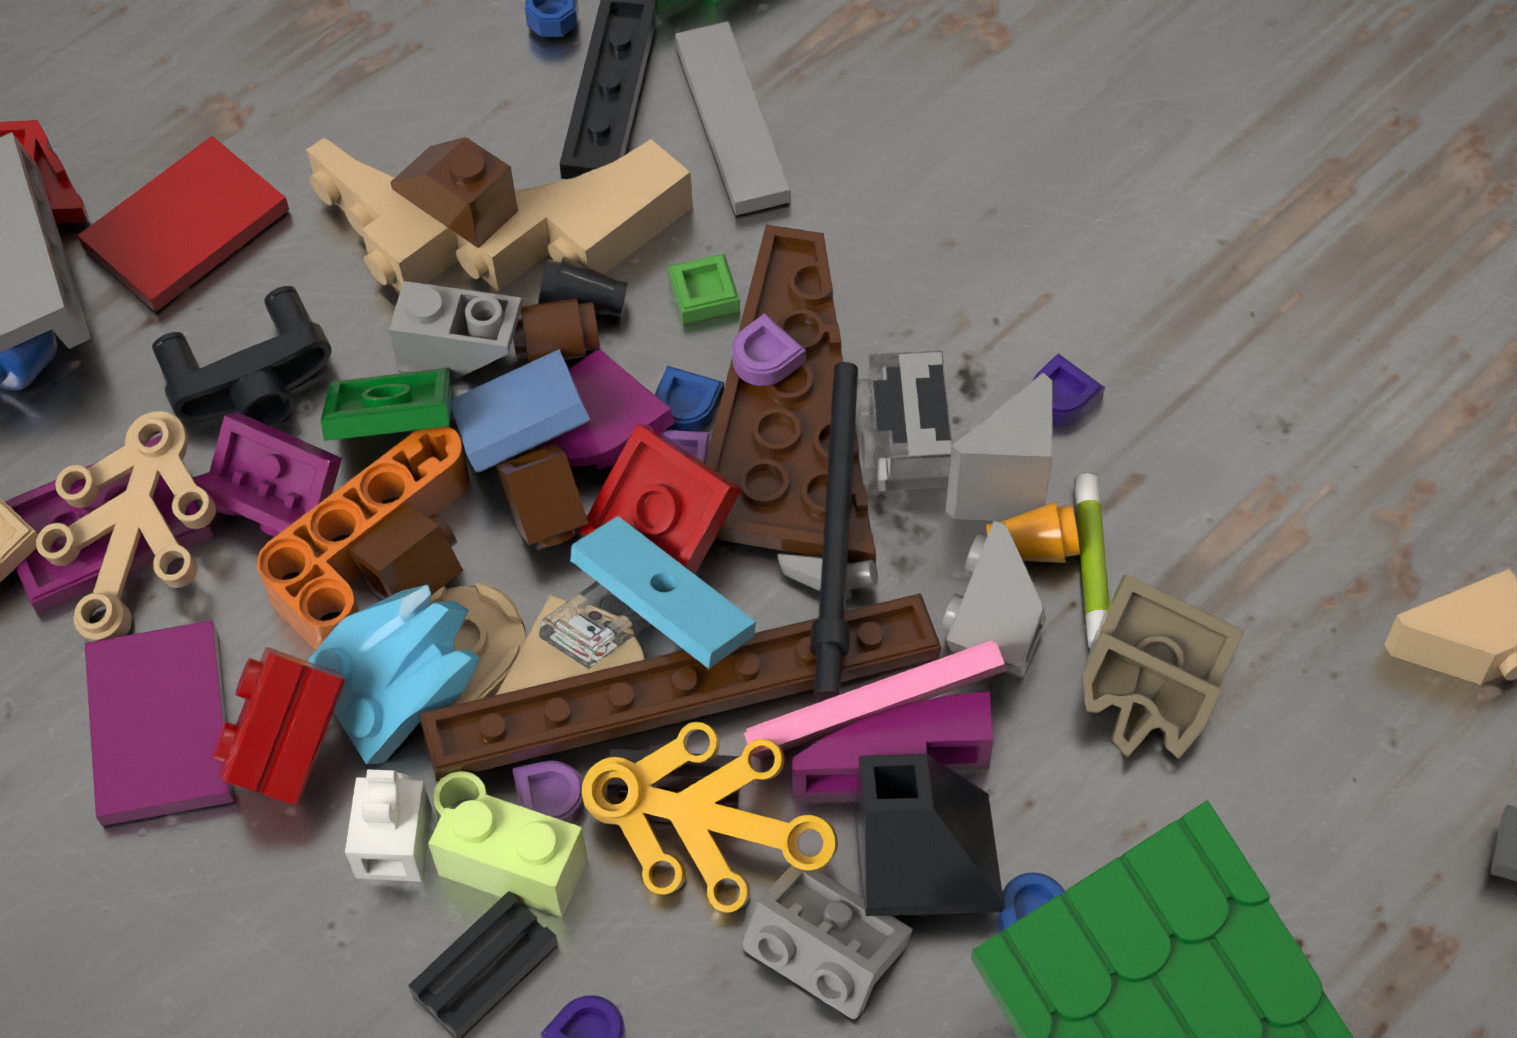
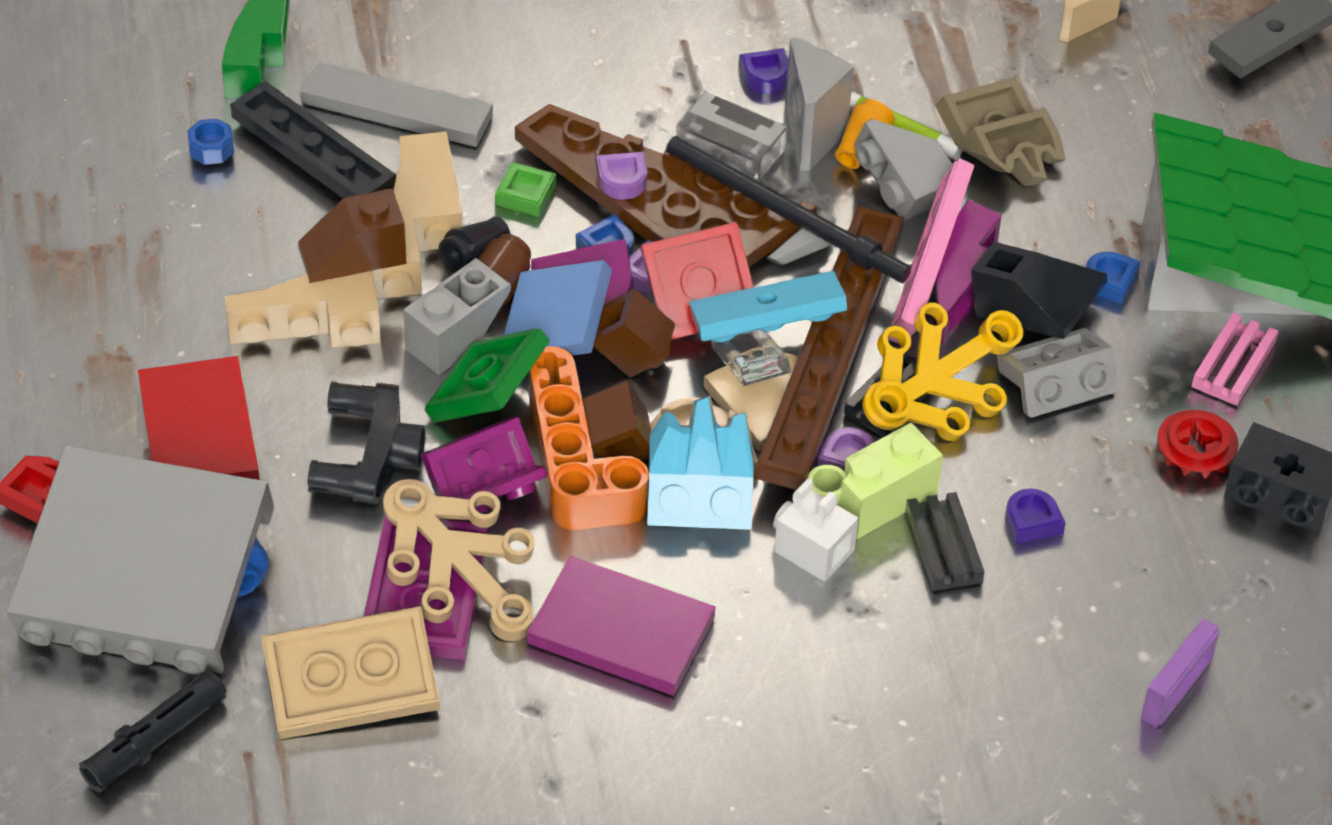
camera: 60 degrees left, 10 degrees down
red brick [211,647,346,805] -> none

